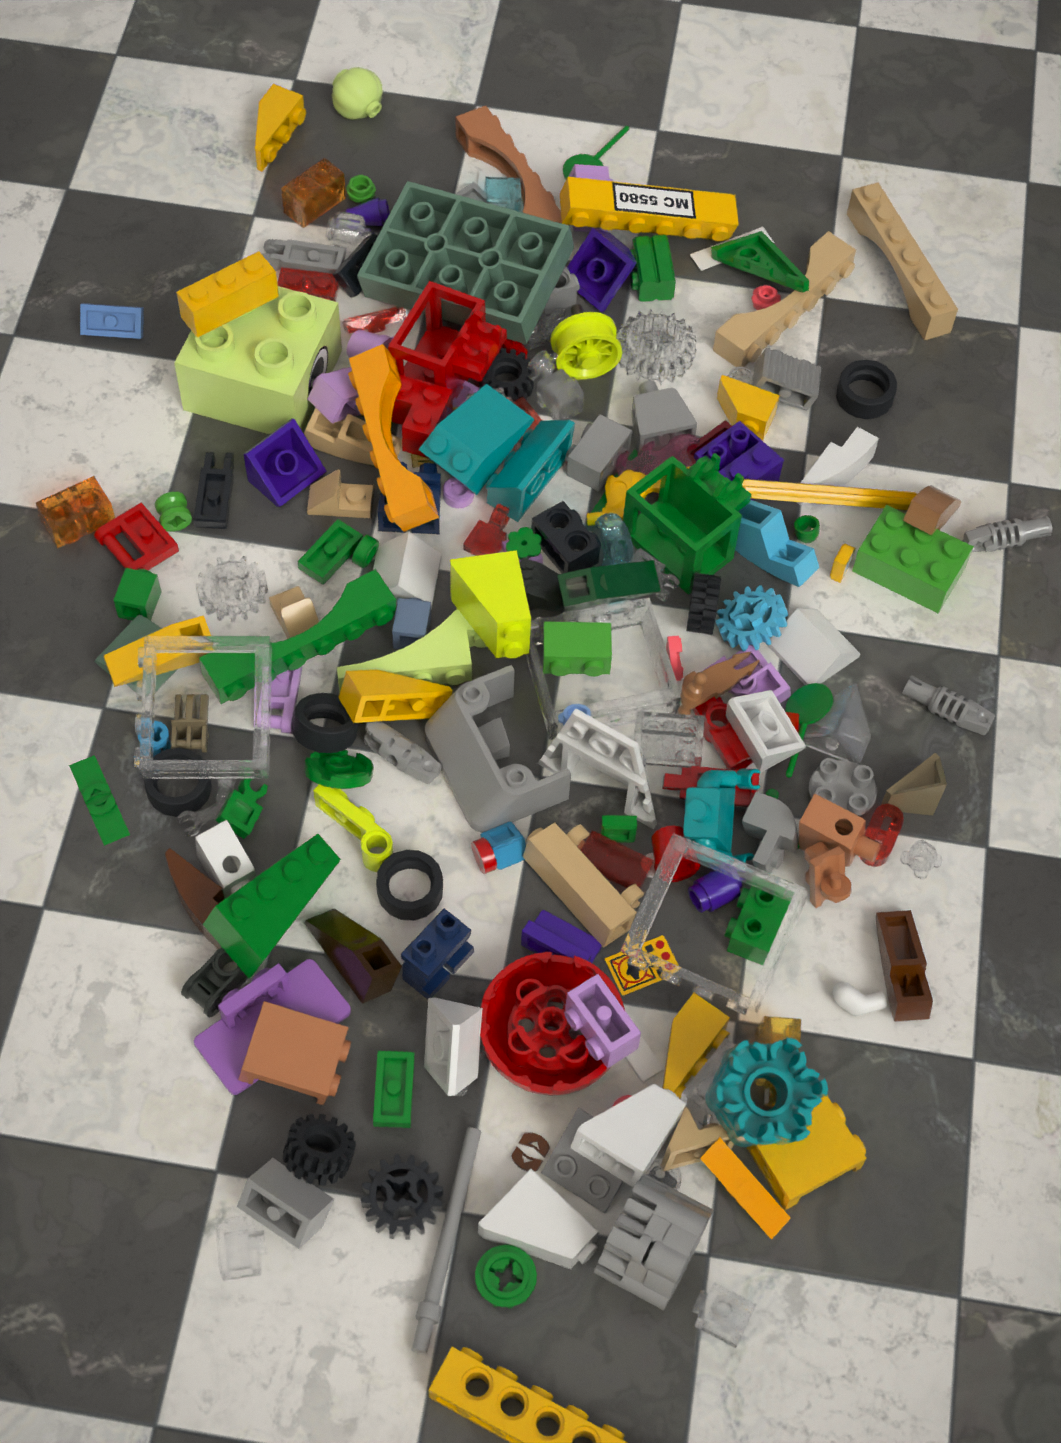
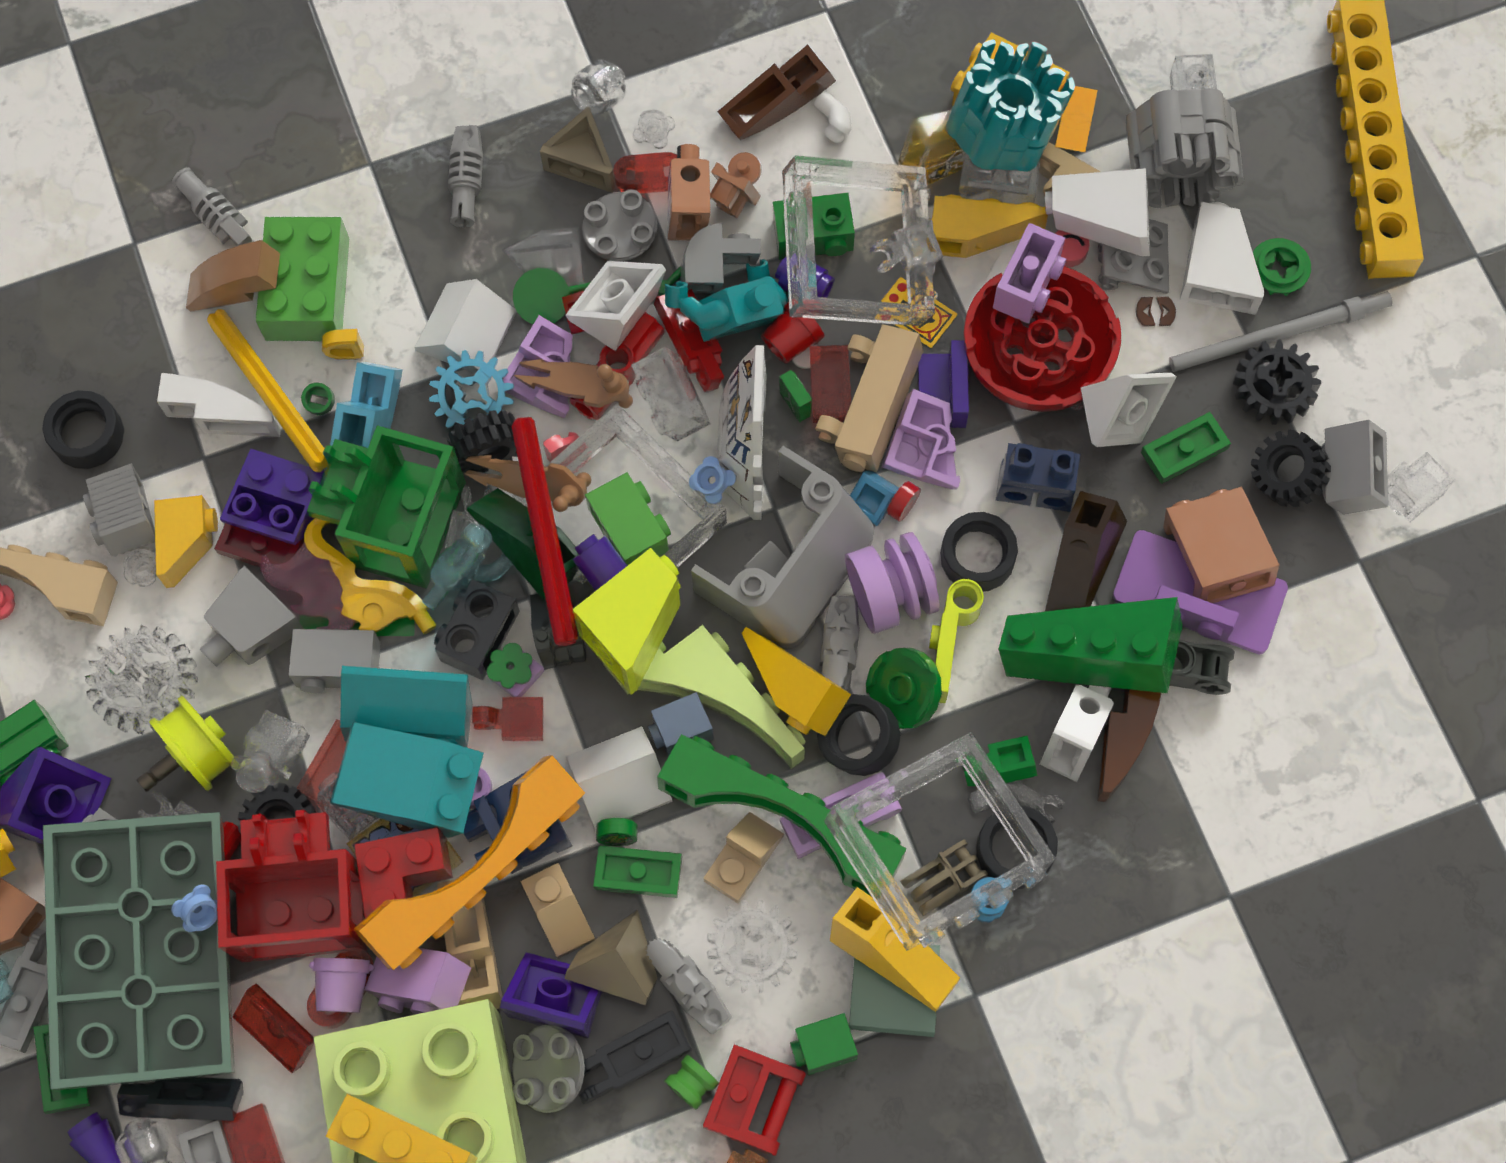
camera: 115 degrees left, 10 degrees up
green piece [69,755,130,846] -> none
none -> light blue plate [171,884,218,932]
none -> medium nougat piece [465,455,592,512]
none -> red axle [512,417,578,646]
none -> light grey dish [512,1025,585,1113]
none -> dark tan slope [565,909,658,1005]
none -> clear head [571,59,626,115]
none -> dark purple brick [572,534,627,591]
none -> light grey hinge [645,938,732,1034]
none -> lavender wheel [845,532,940,634]
none -> clear plate [869,221,943,272]
none -> lavender slope [882,389,960,490]

